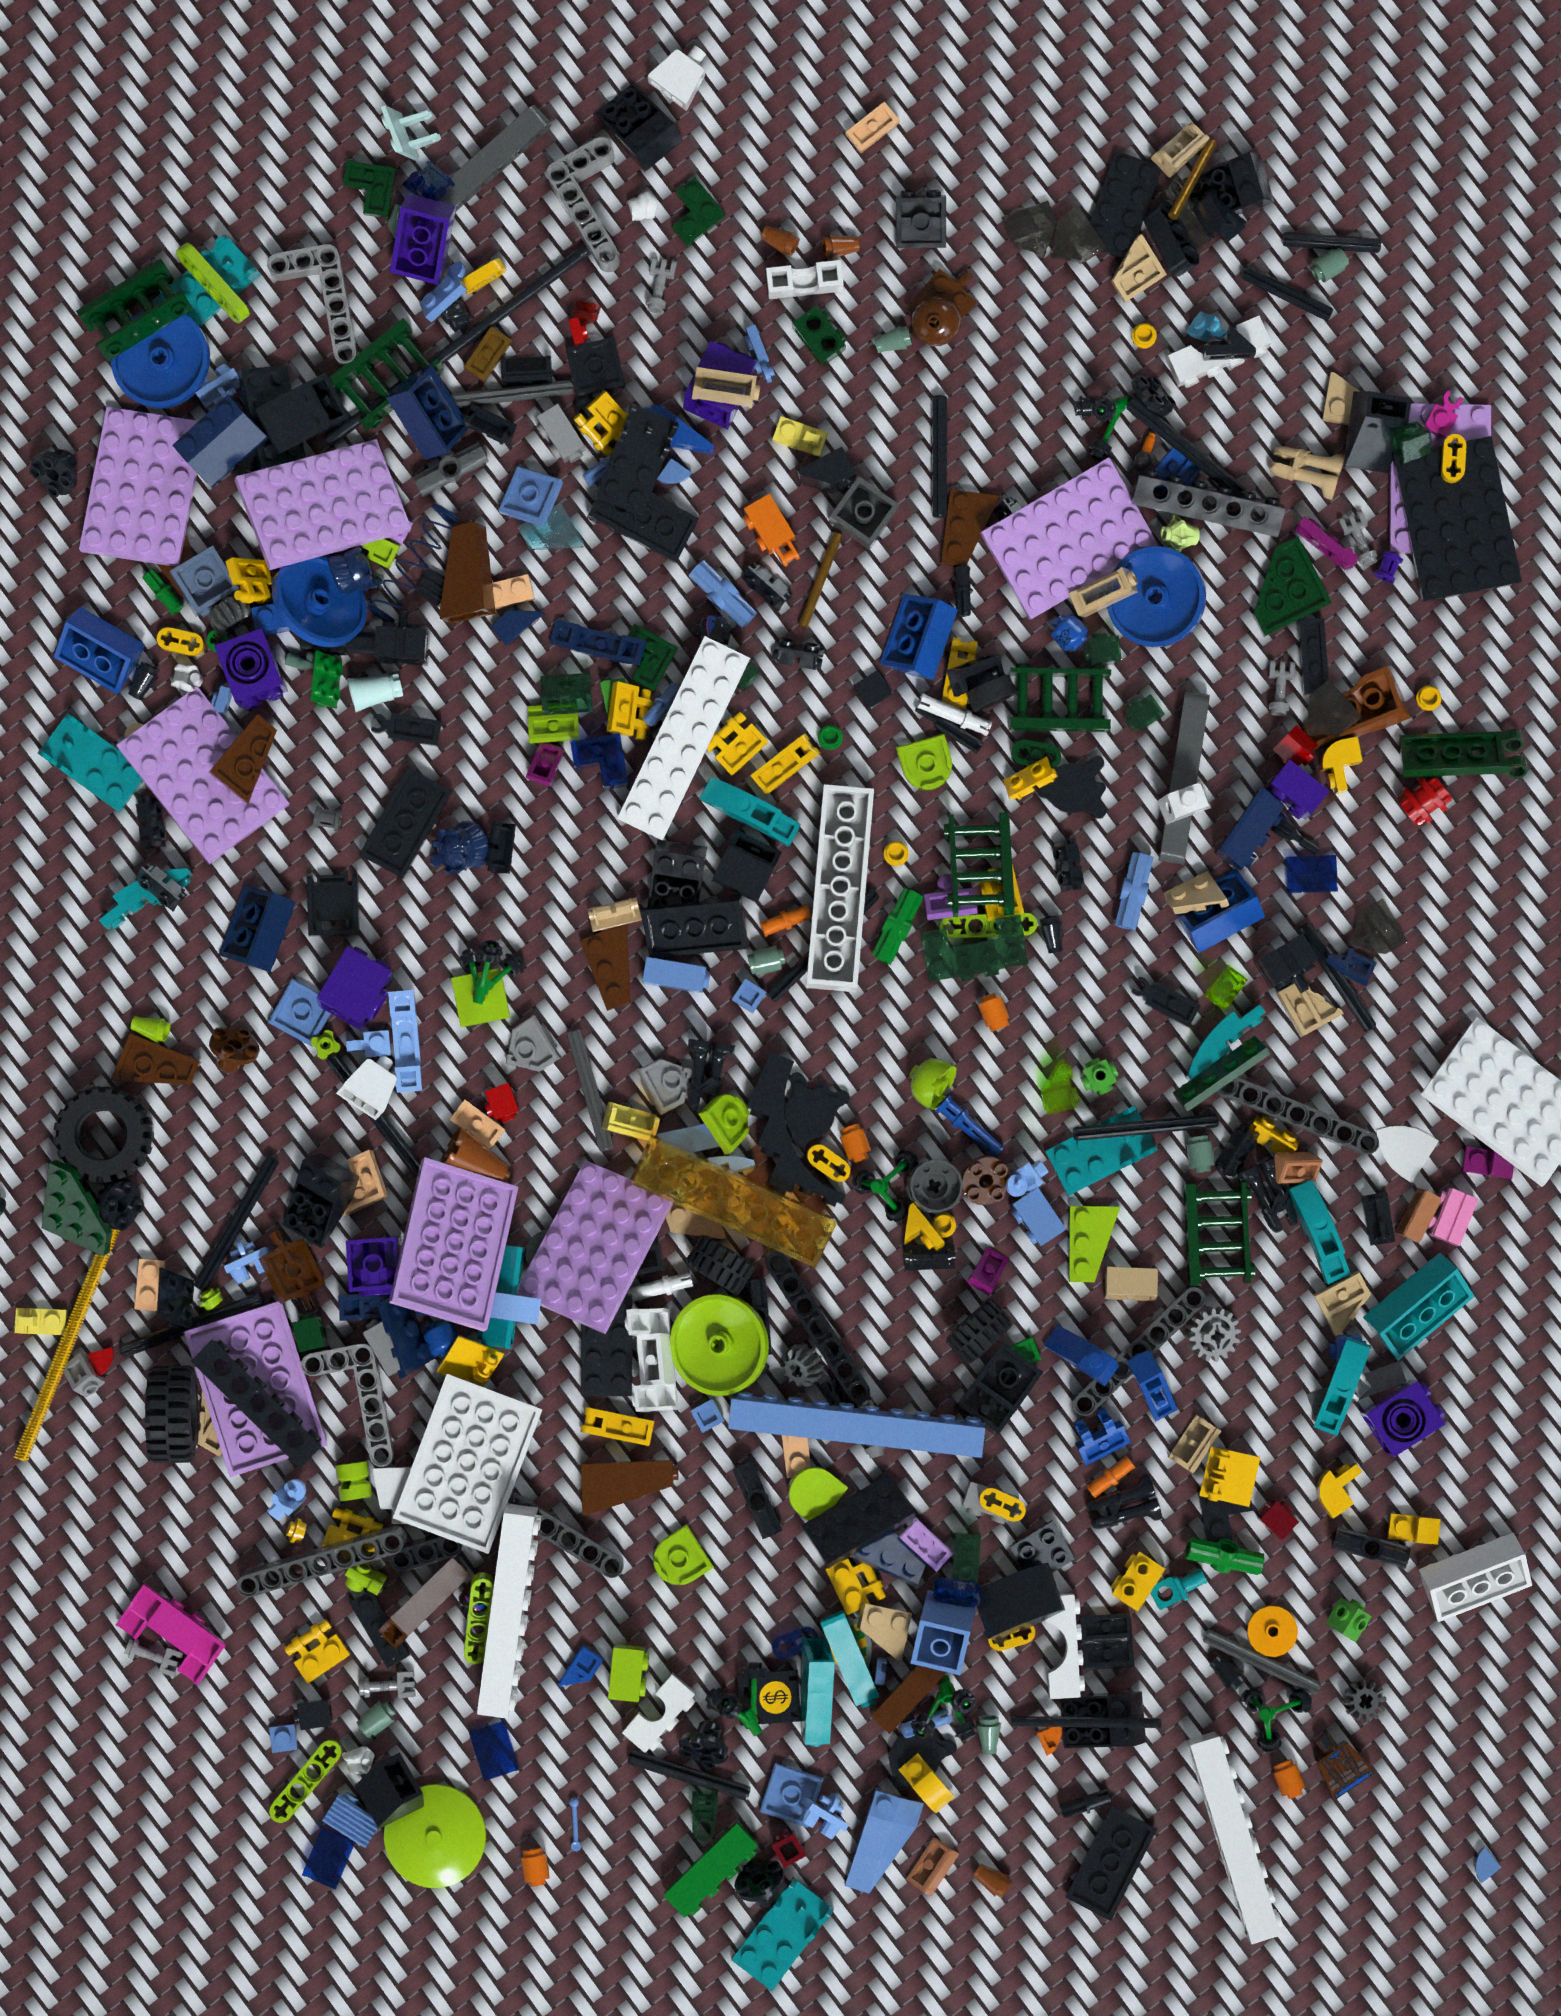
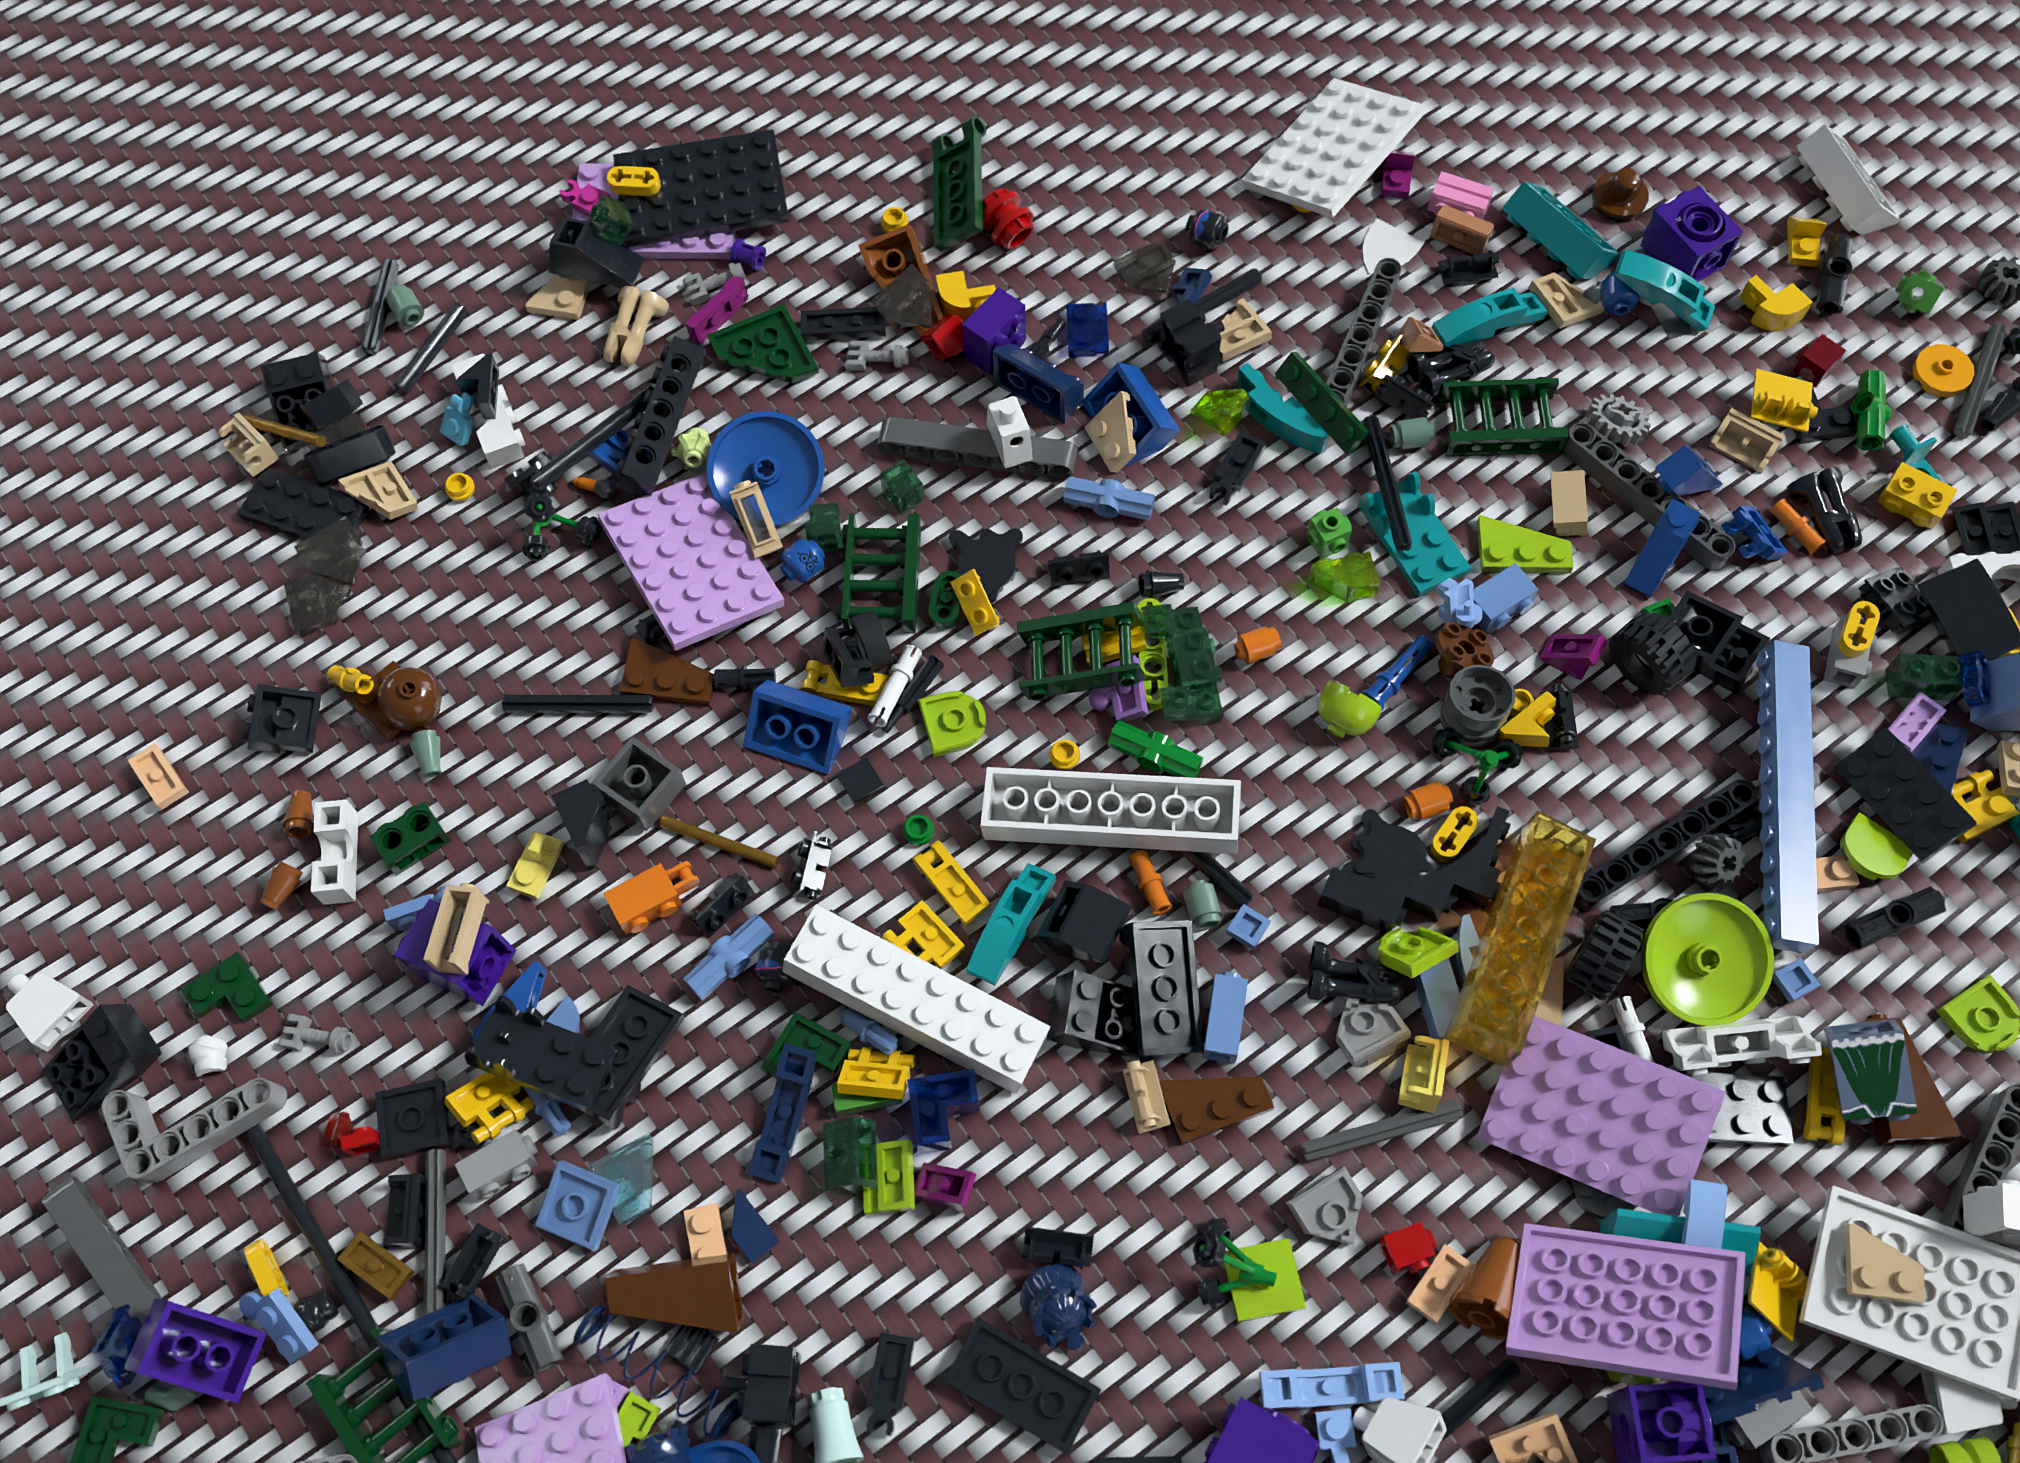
camera: 85 degrees left, 20 degrees down
none -> yellow pin [327,665,374,694]
none -> black head [1186,208,1229,249]
none -> reddish brown plate [1592,168,1649,222]
none -> slope [1823,1019,1918,1124]
none -> tan wing [1844,1223,1925,1304]

